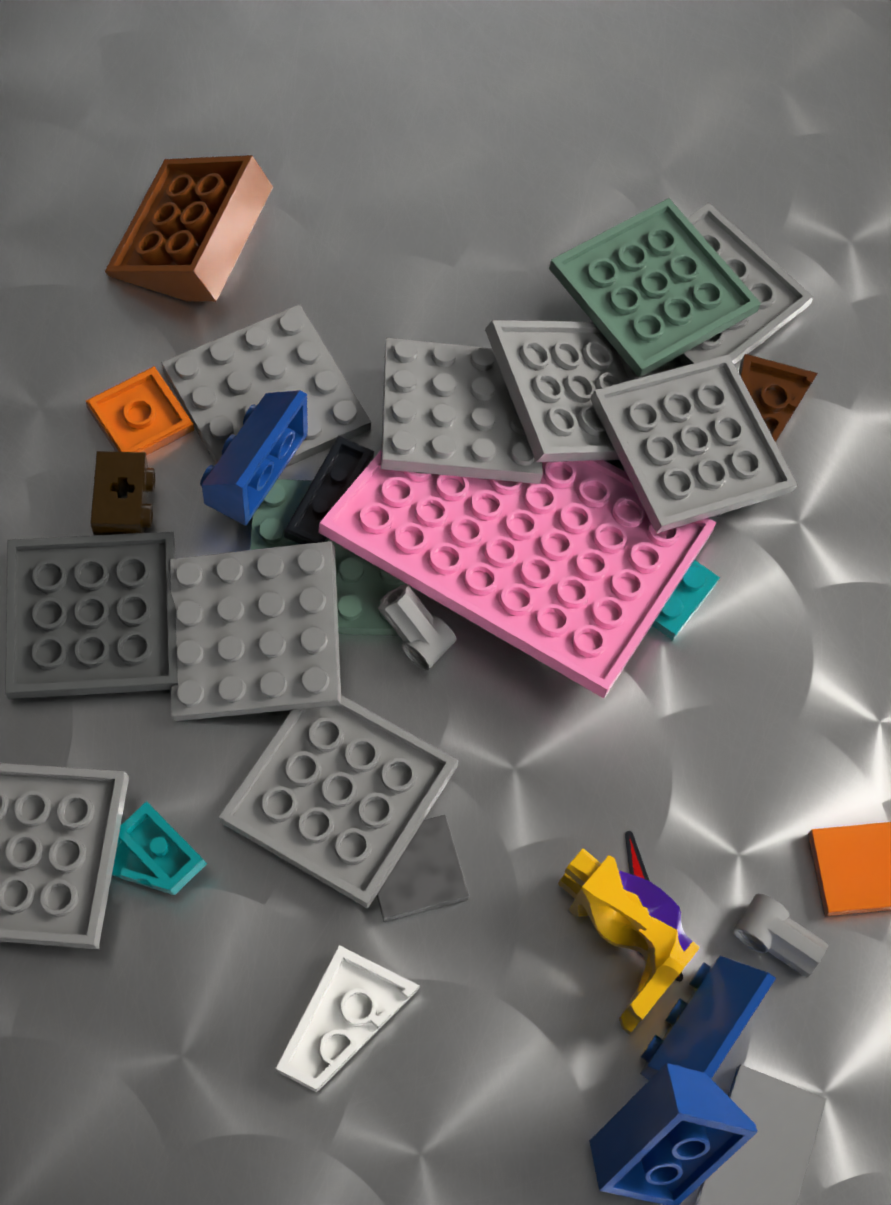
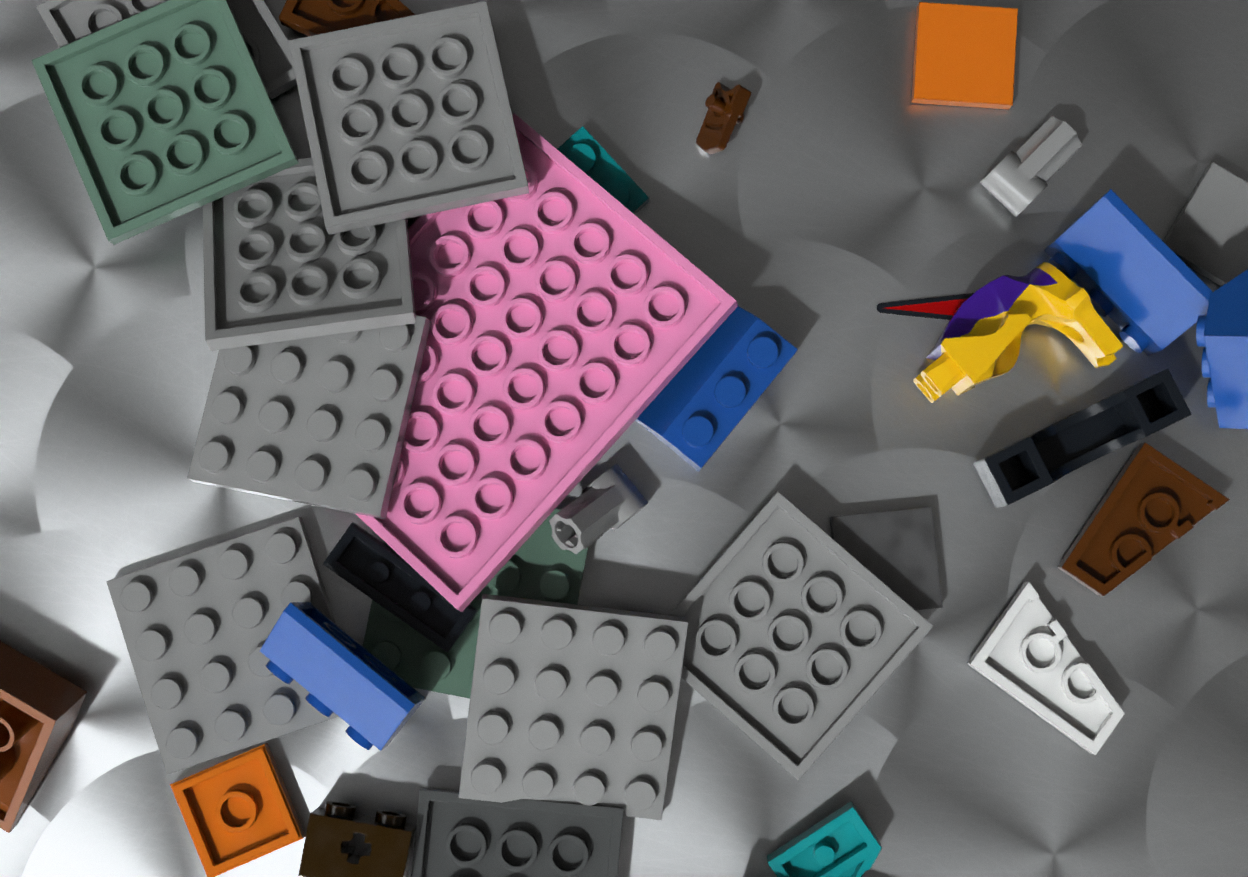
camera: 70 degrees left, 20 degrees up
none -> blue slope [636,306,798,472]
none -> reddish brown piece [696,82,751,155]
none -> black arch [973,369,1192,508]
none -> reddish brown wing [1057,442,1230,596]

